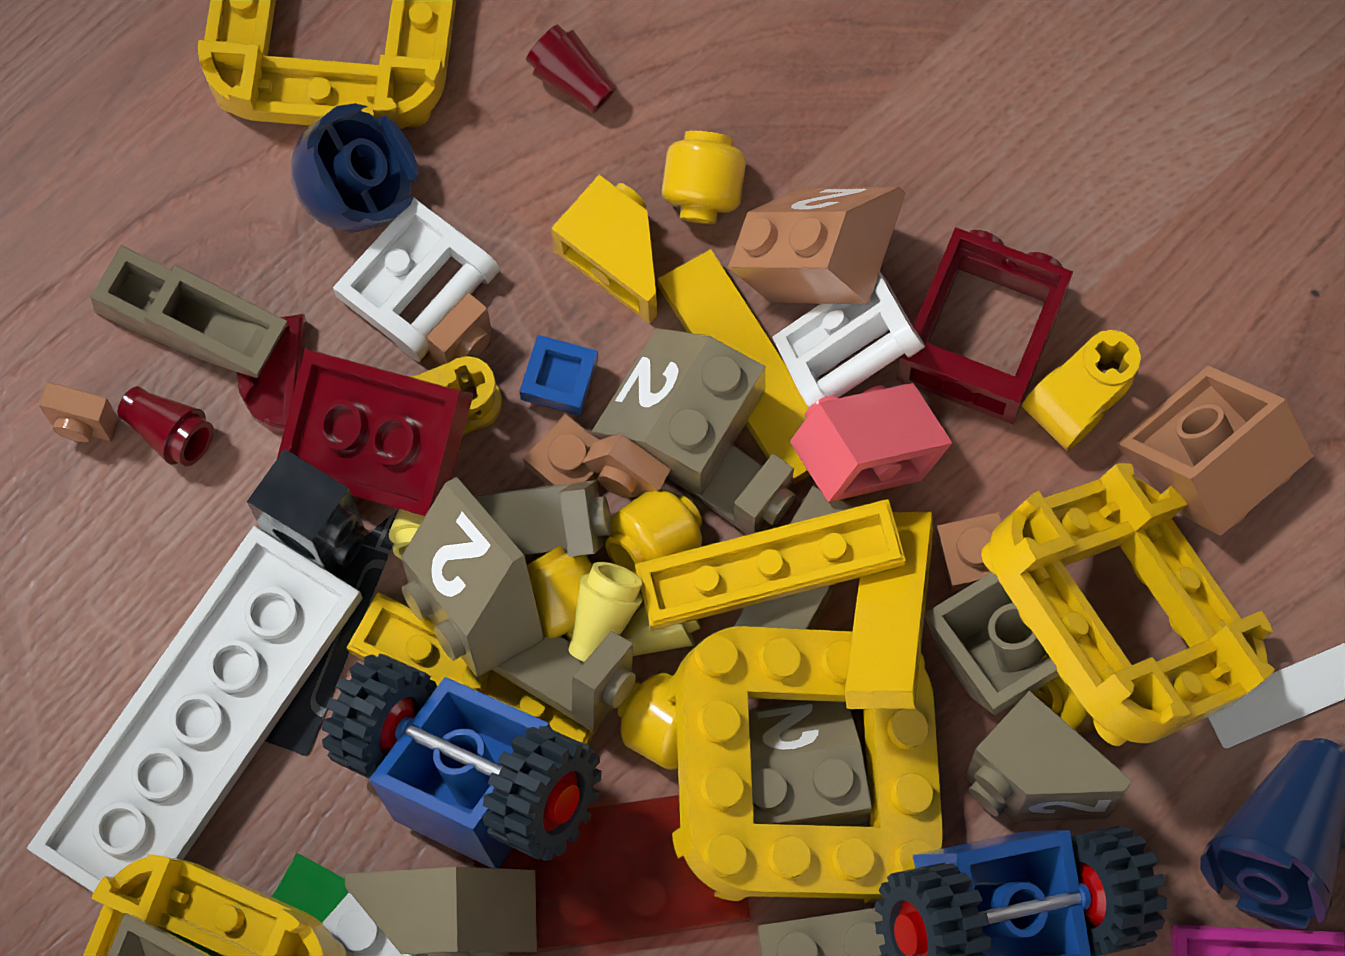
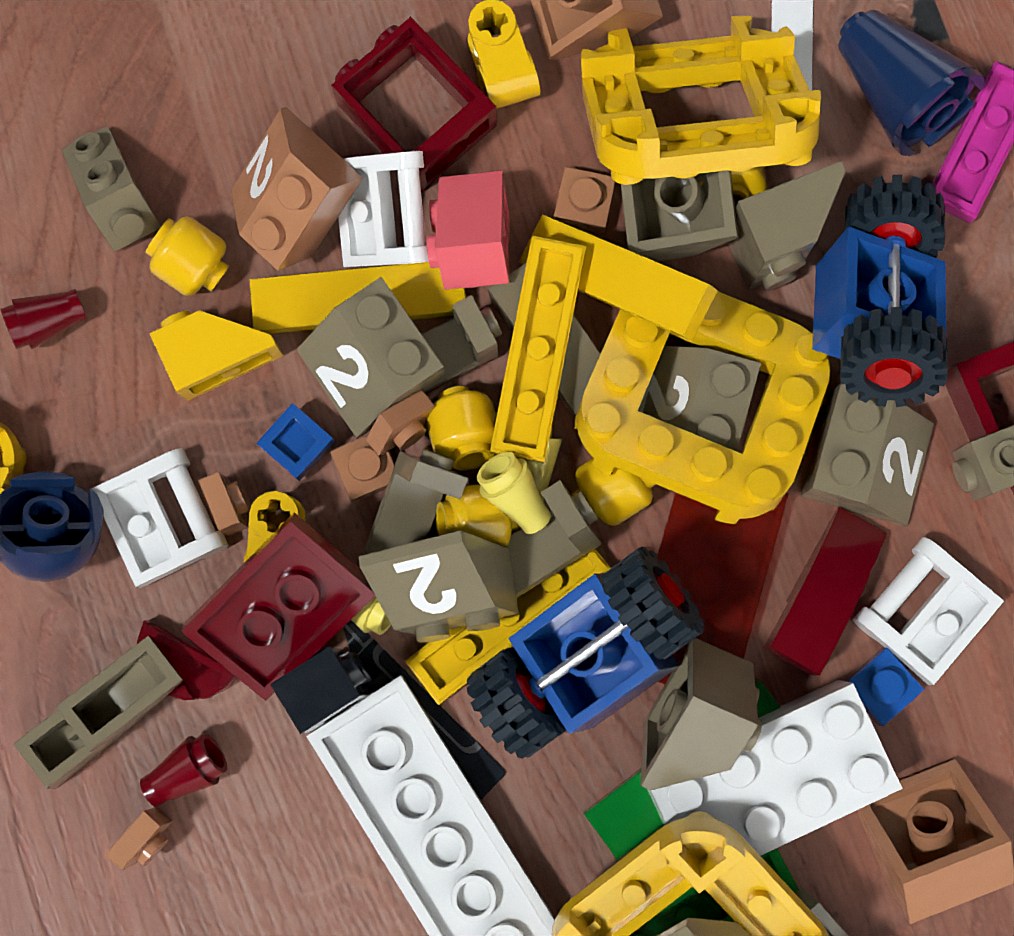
camera: 65 degrees left, 10 degrees up
none -> dark tan bracket [62,127,161,252]

